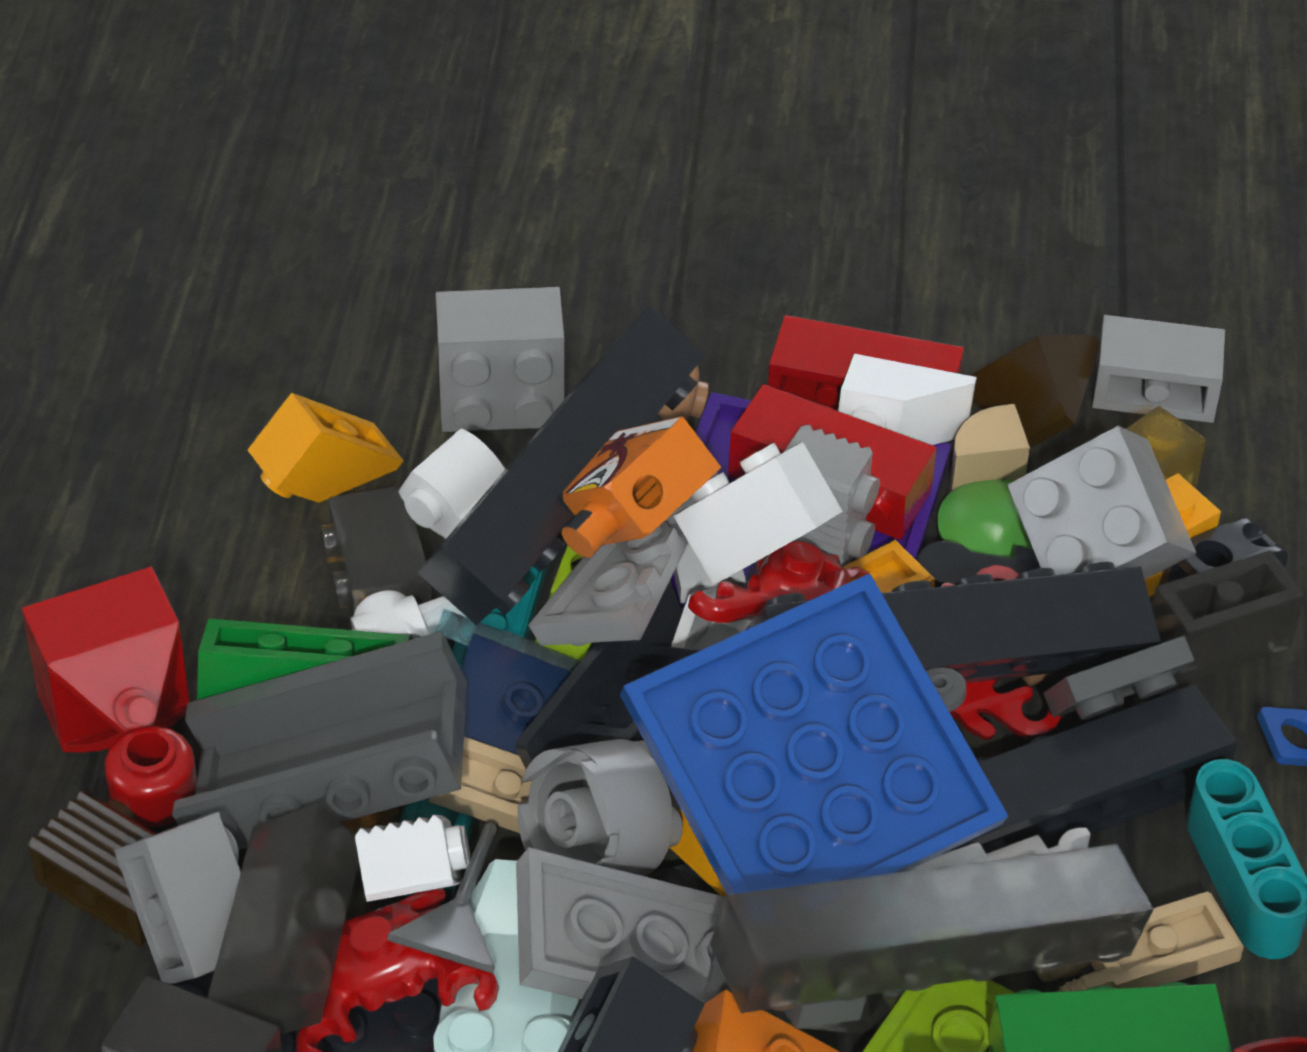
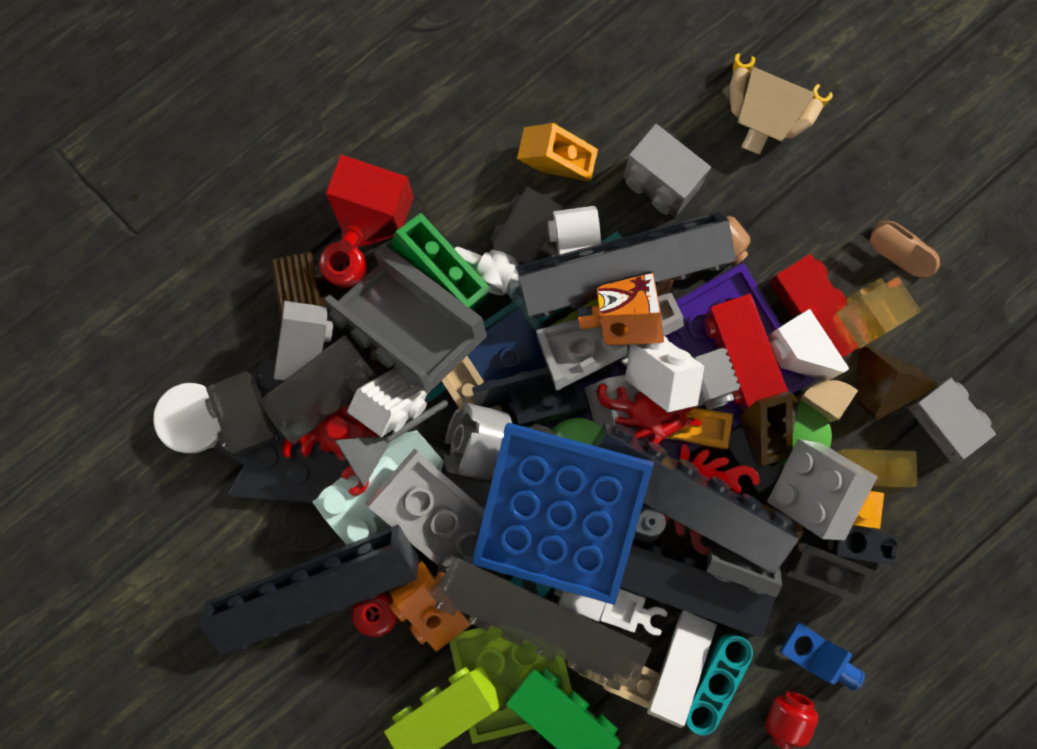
camera: 45 degrees right, 35 degrees up
none -> white tile [647,610,717,728]
none -> tan torso [729,53,833,155]
none -> dark brown slope [739,391,800,466]
none -> clear yellow brick [837,277,921,348]
none -> medium nougat arm [870,219,940,279]

